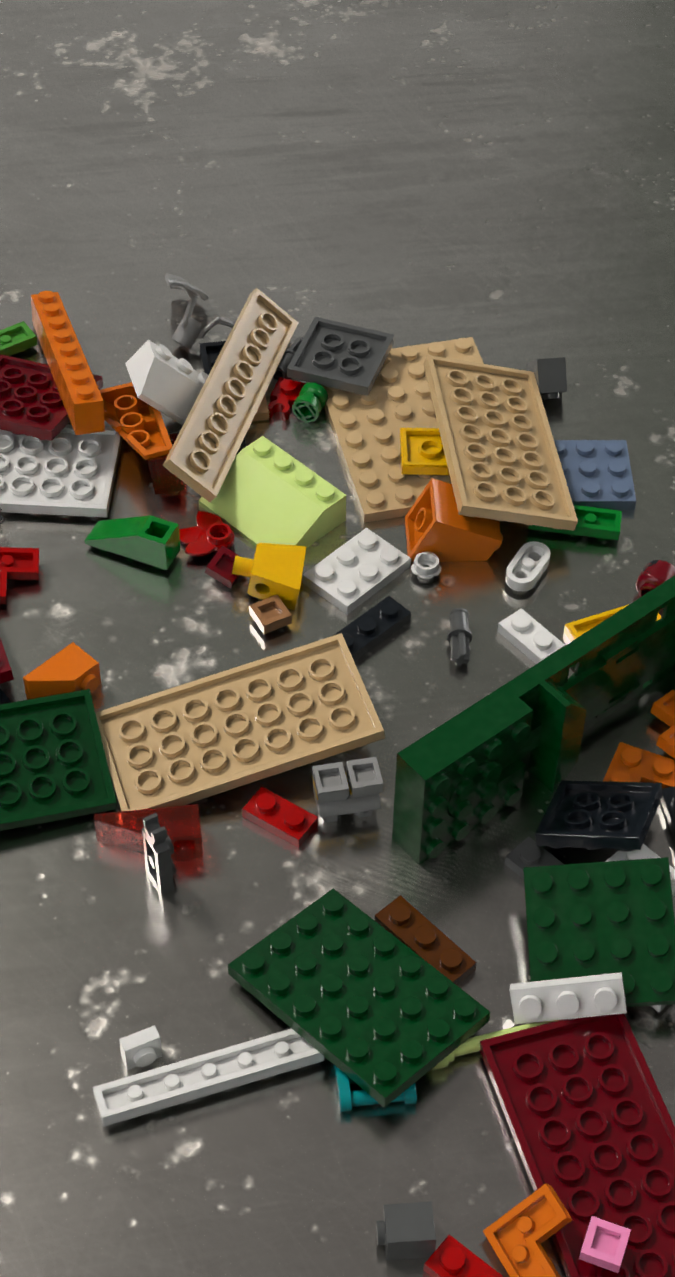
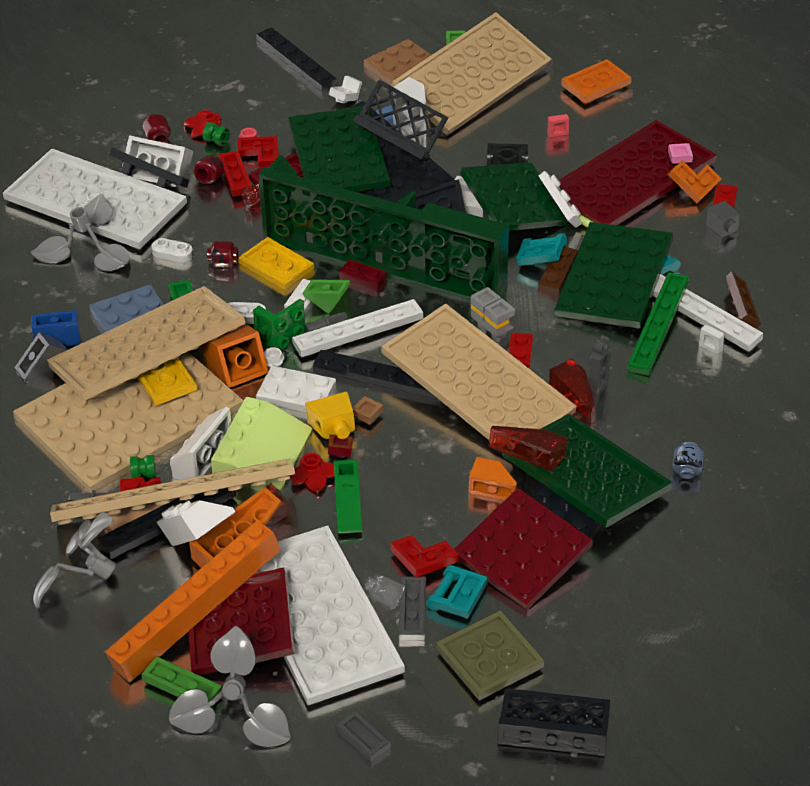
camera: 115 degrees left, 5 degrees down
dark grey plate [287,317,394,396] -> none
none -> blue brick [32,310,81,347]
none -> white slope [170,407,231,480]
none -> green bracket [253,299,305,350]
none -> white plate [292,299,423,357]
none -> bright green slope [303,280,350,314]
none -> clear red slope [489,426,568,472]
none -> teal plate [516,233,567,266]
none -> green tile [627,272,689,376]
none -> reddish brown plate [725,272,761,329]

